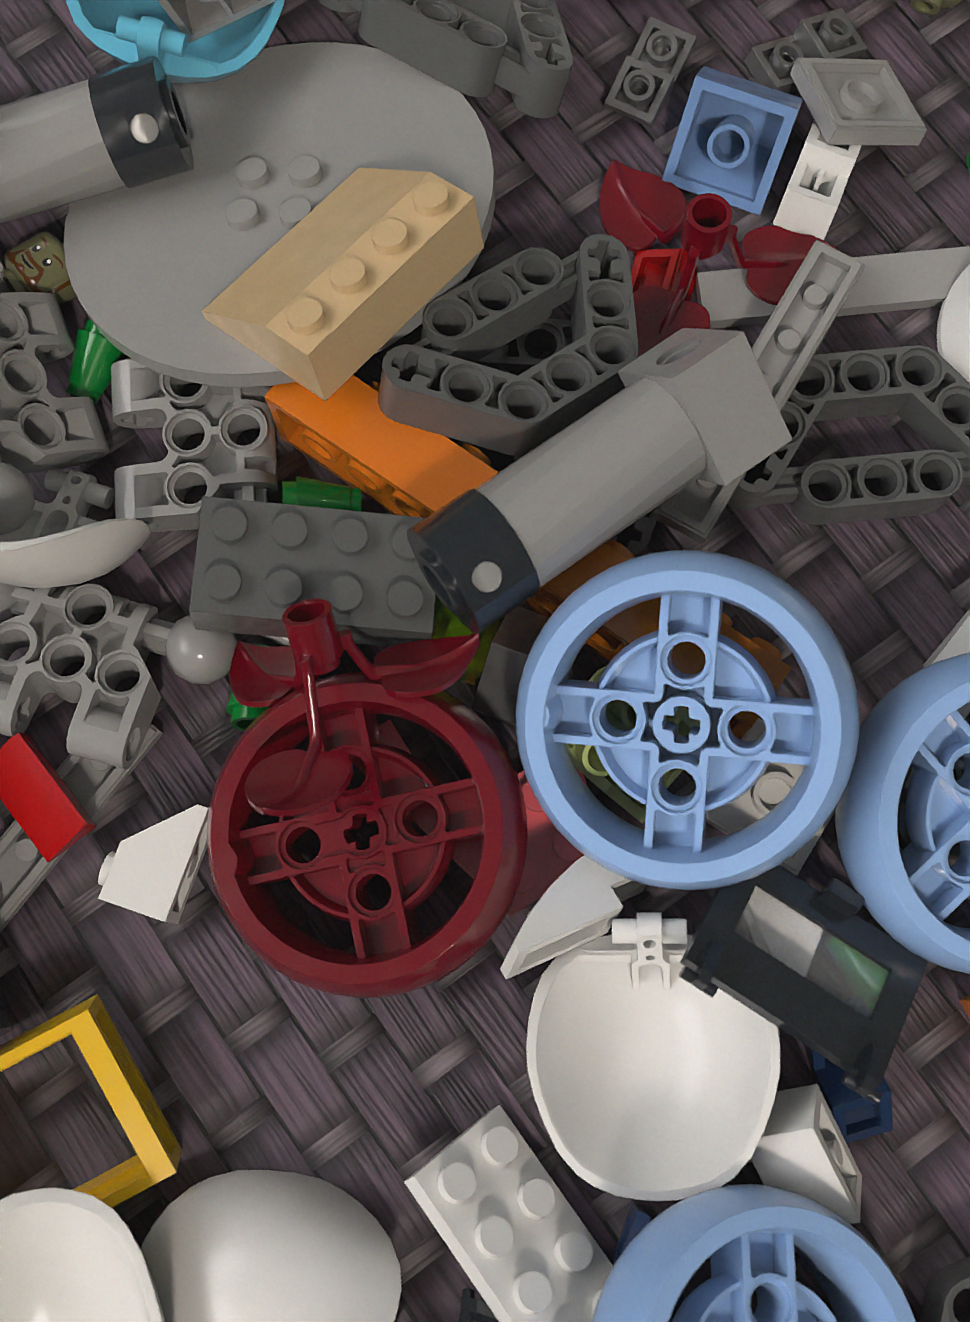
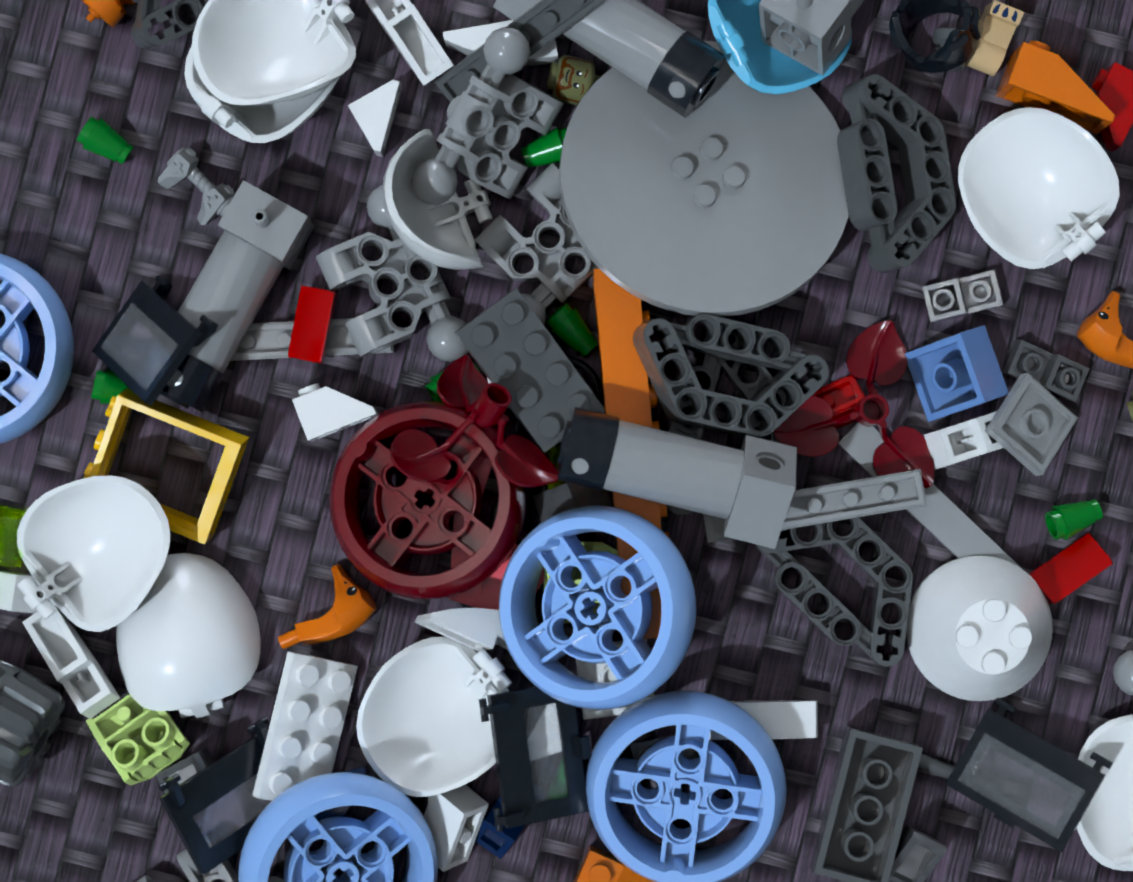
camera: 50 degrees right, 10 degrees up
tan slope [201,167,484,401] -> none
none -> orange animal [278,564,377,649]

